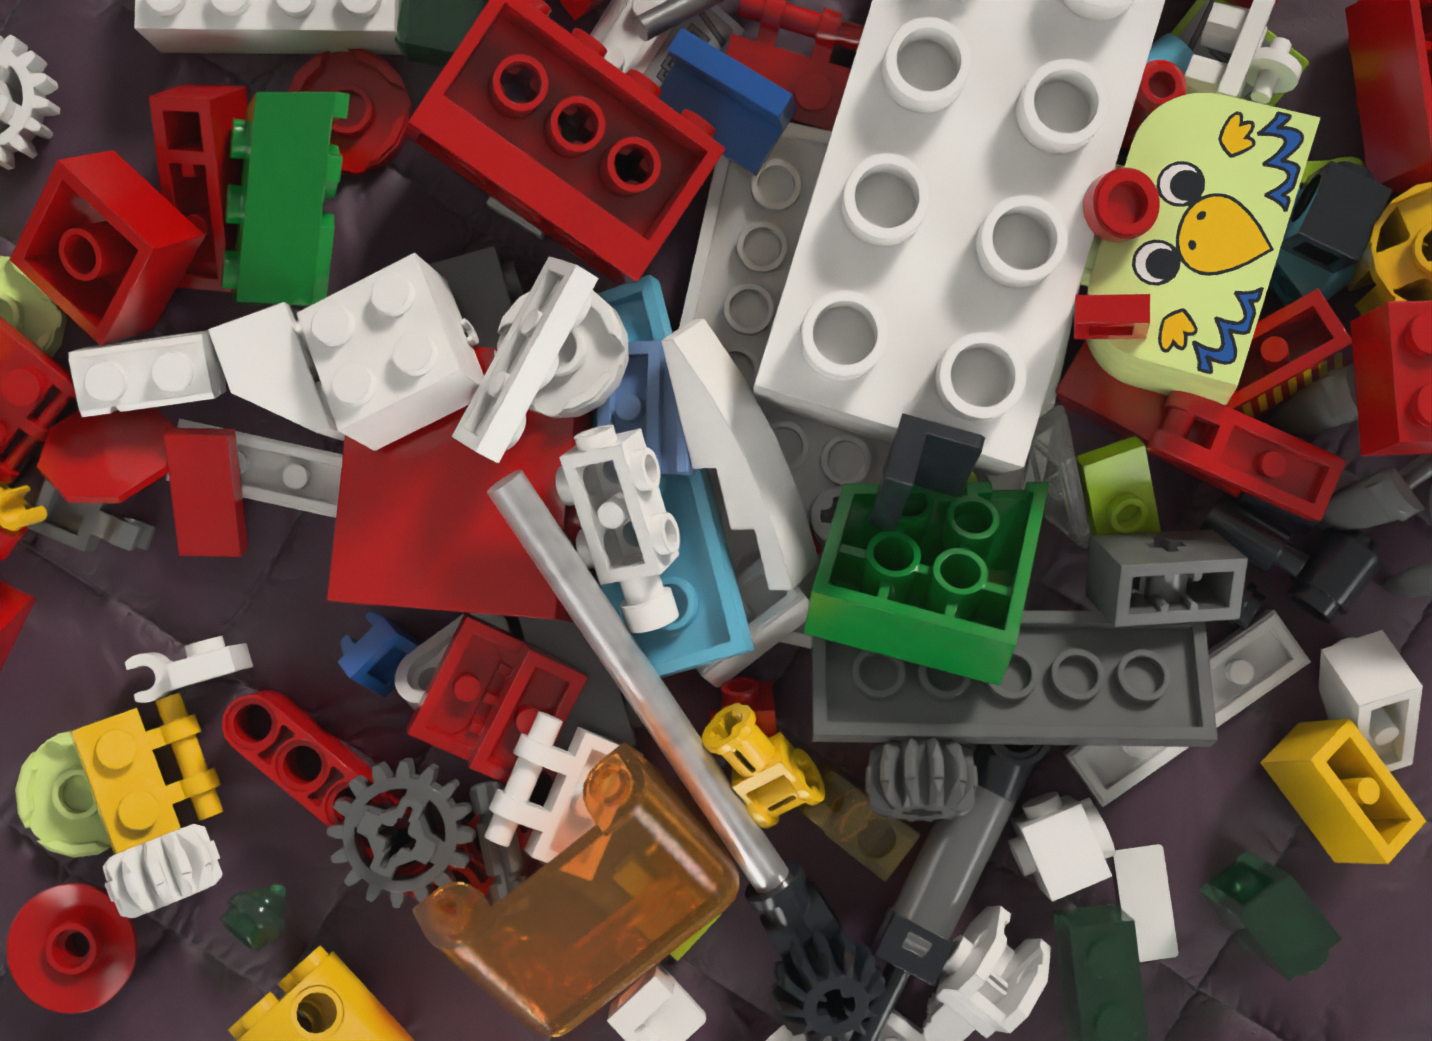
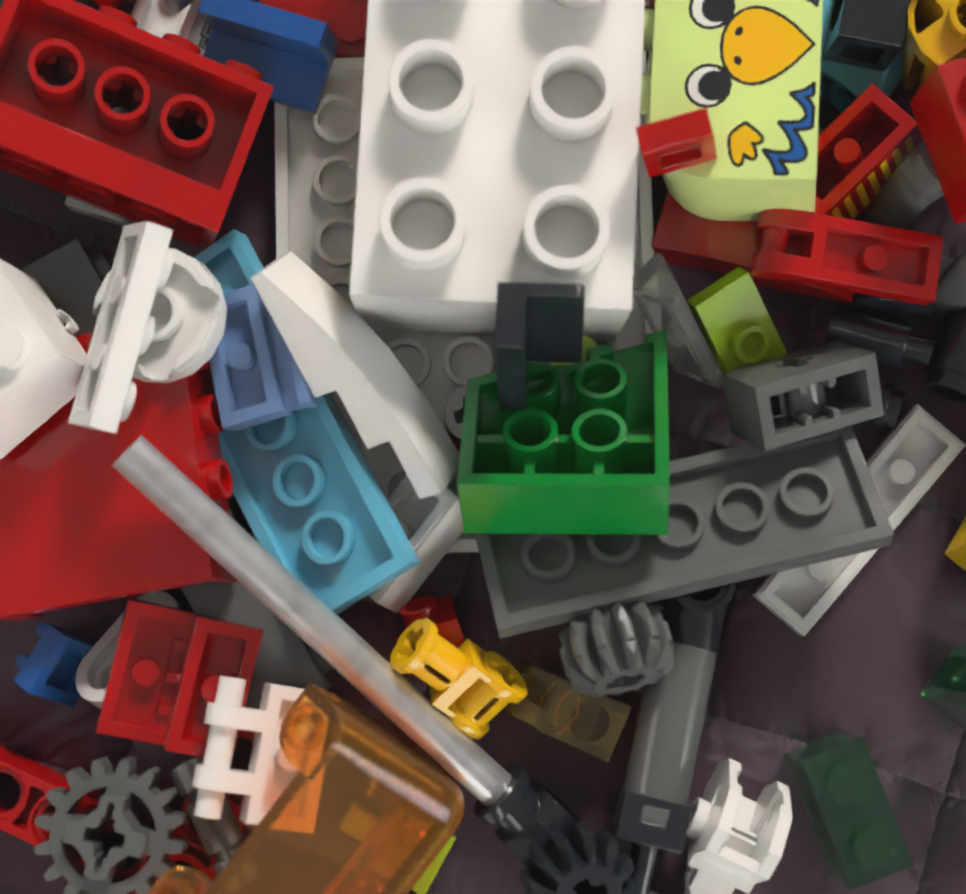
camera: 20 degrees left, 5 degrees down
white brick [556,425,680,633] -> none
white brick [1008,792,1115,902] -> none
red tile [1083,168,1160,243] -> none
white sticker [1113,844,1179,963] -> none

